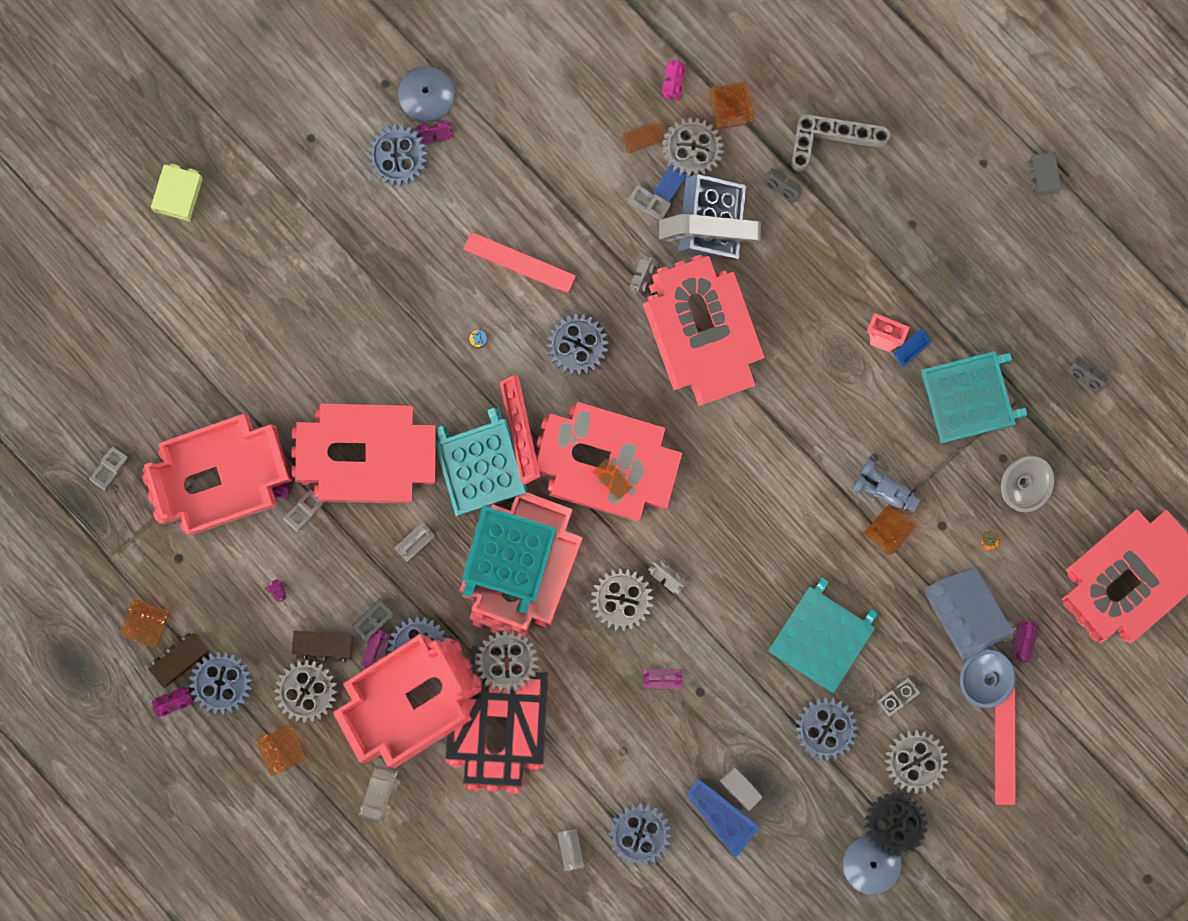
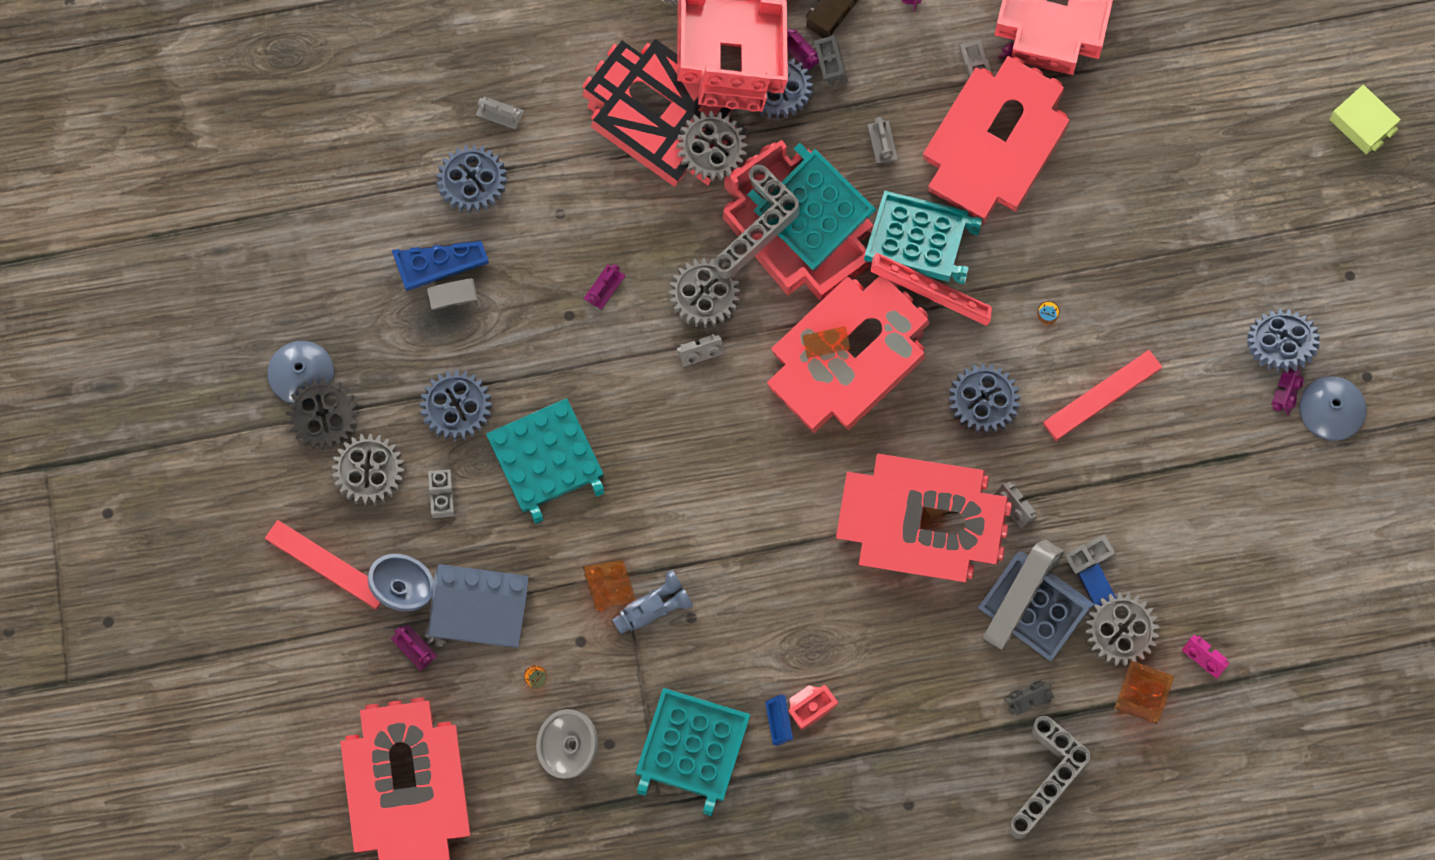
camera: 120 degrees right, 10 degrees down
clear orange tile [622,122,664,153] -> none
none -> light grey beam [714,165,800,279]

